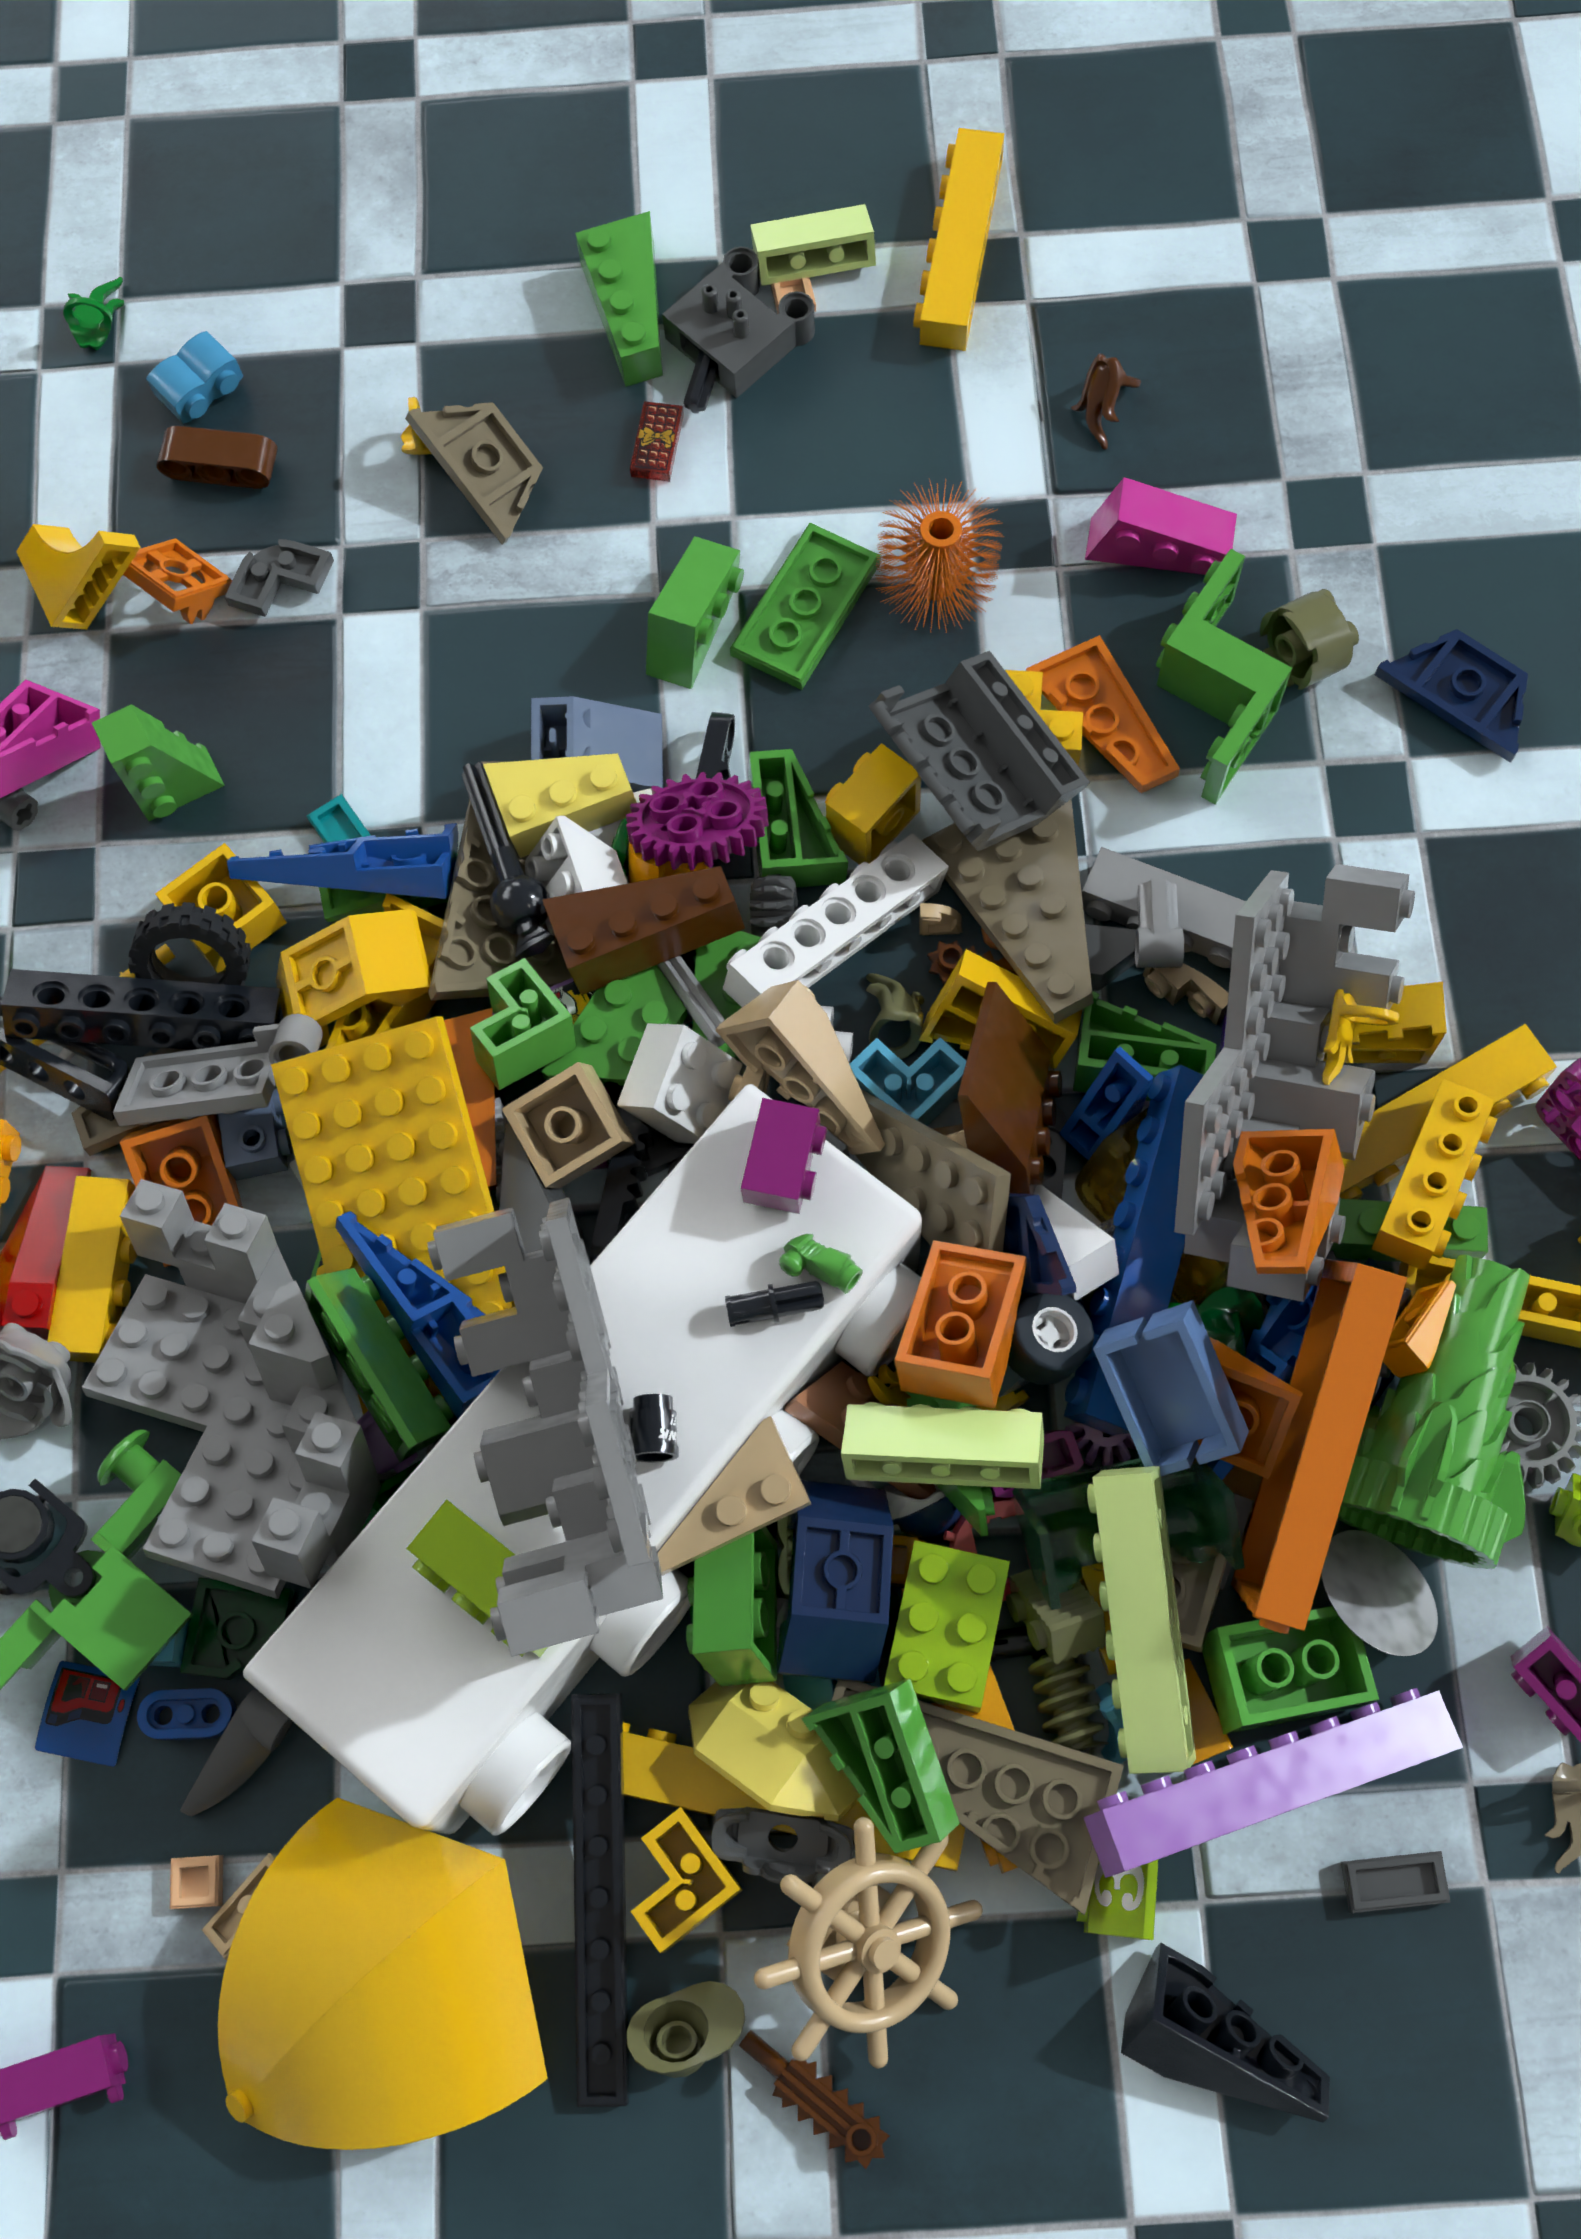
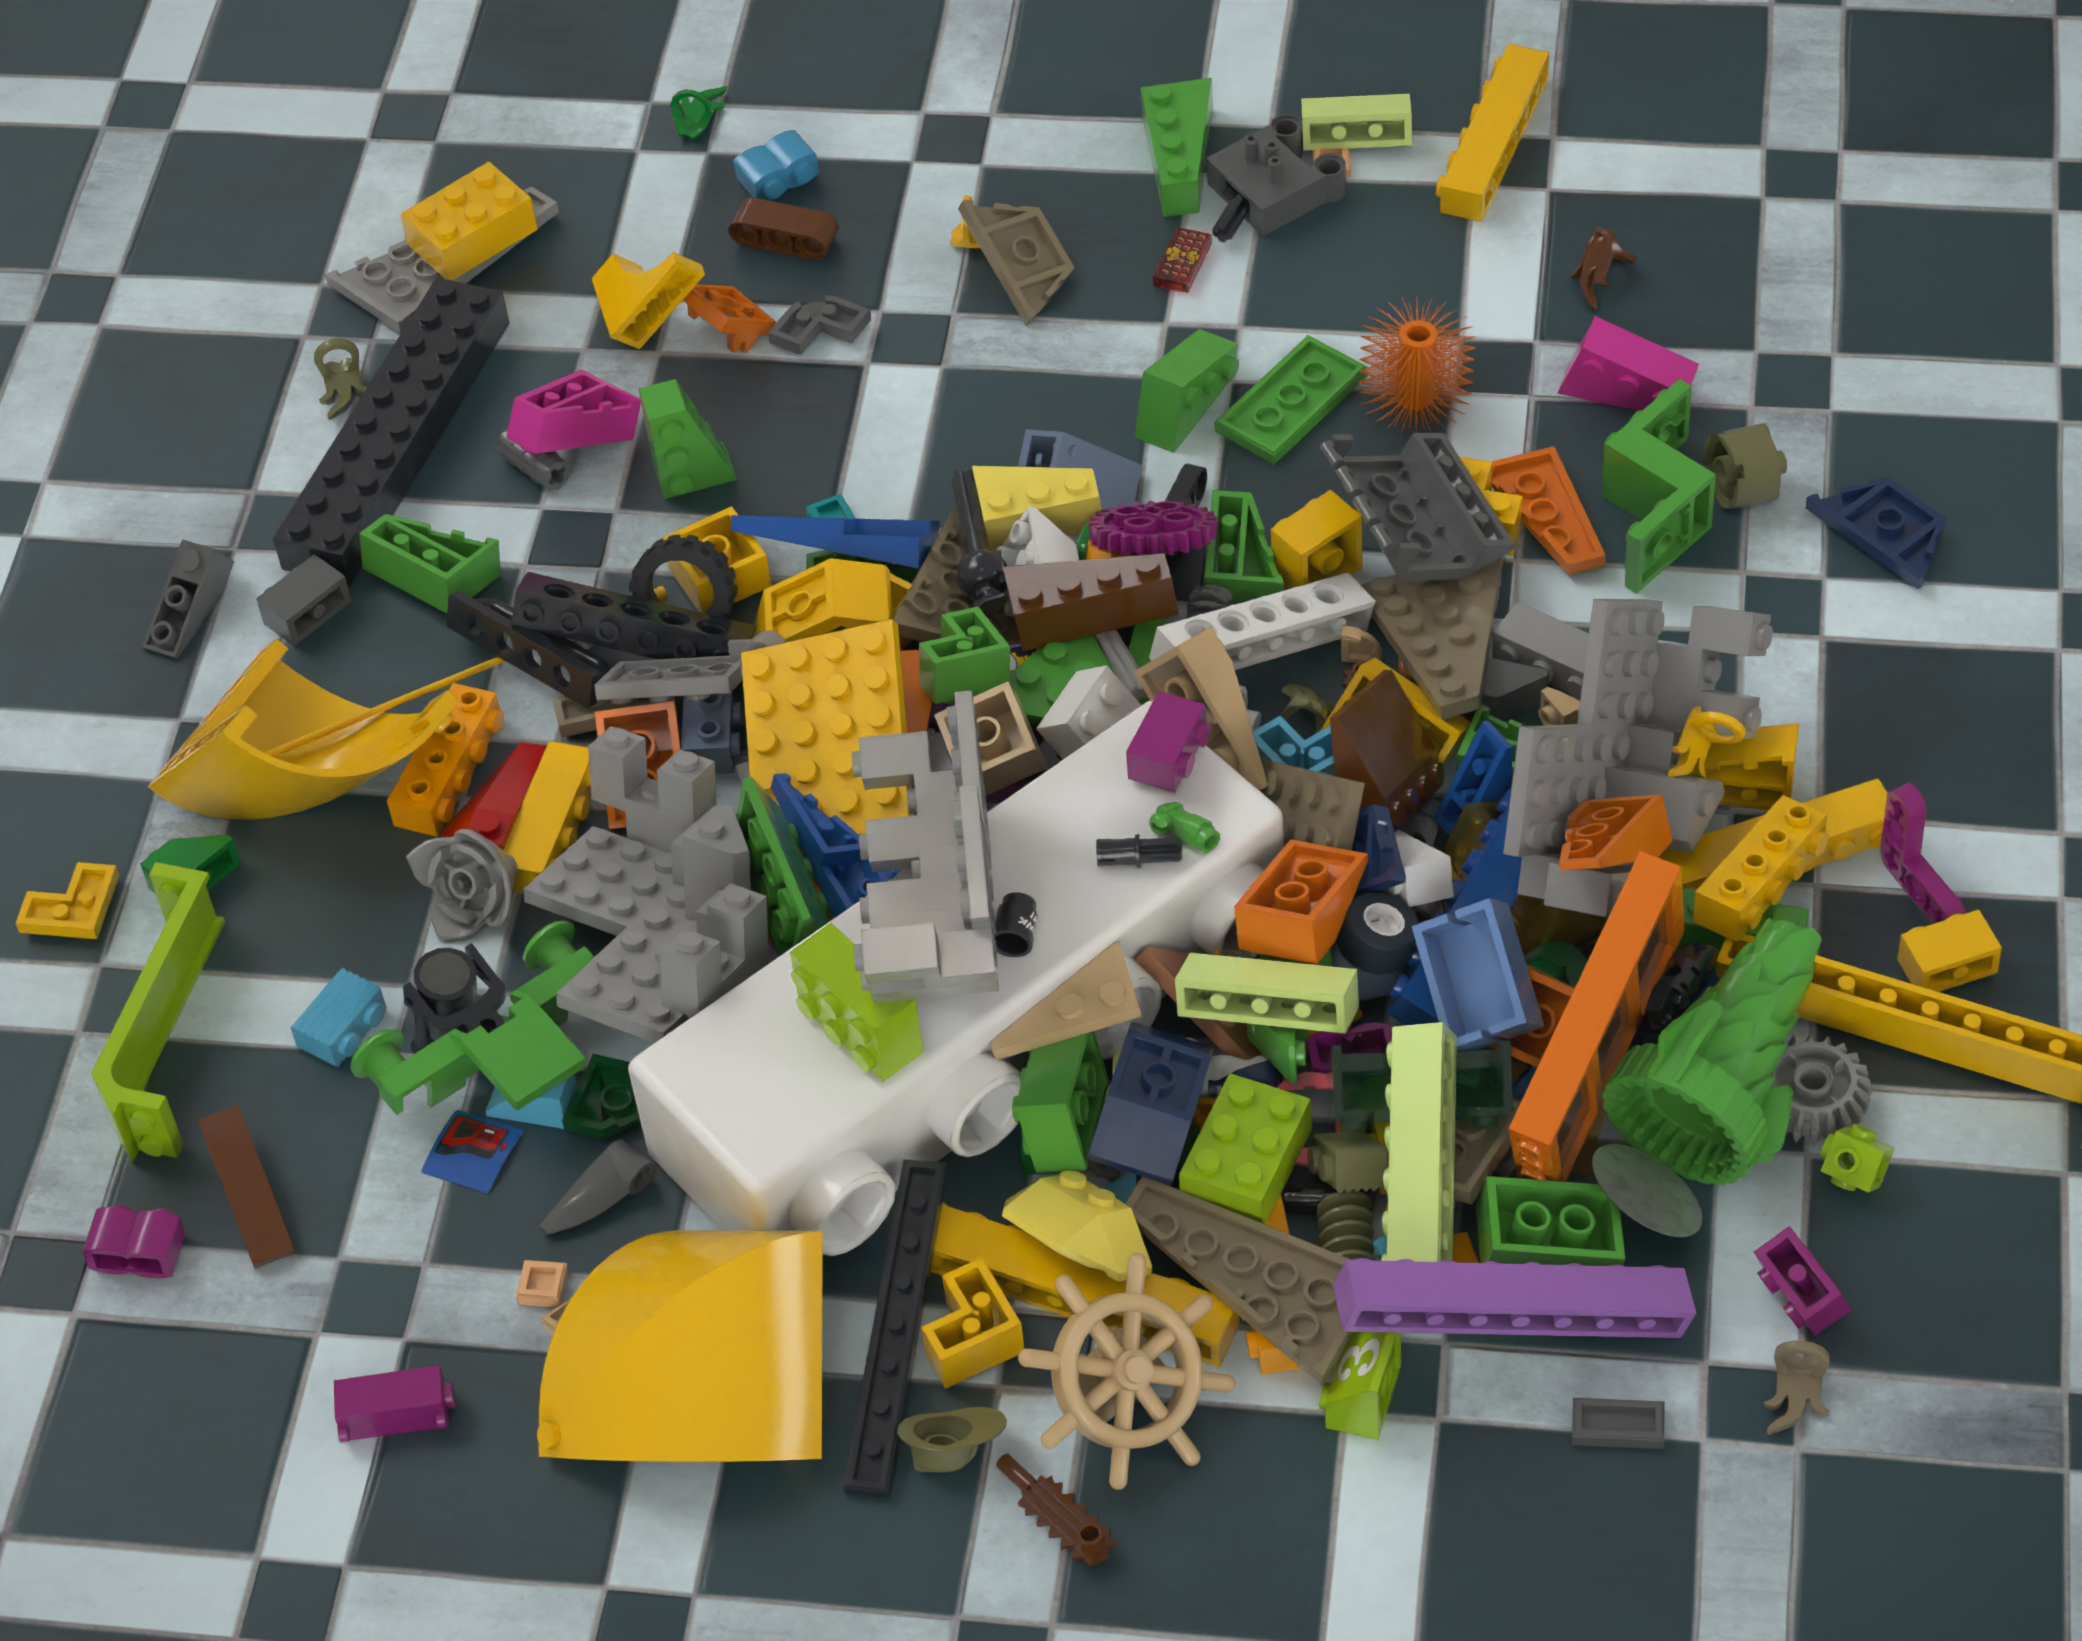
camera: 10 degrees right, 20 degrees down
blue plate [137,1688,236,1740] -> none
dark grey piece [711,1807,855,1884] -> none
bright green wedge [801,1678,960,1854] -> none
black wedge [1121,1943,1330,2123] -> none
light grey piece [1135,879,1184,968] -> none
light orange slope [1383,1280,1456,1378] -> none

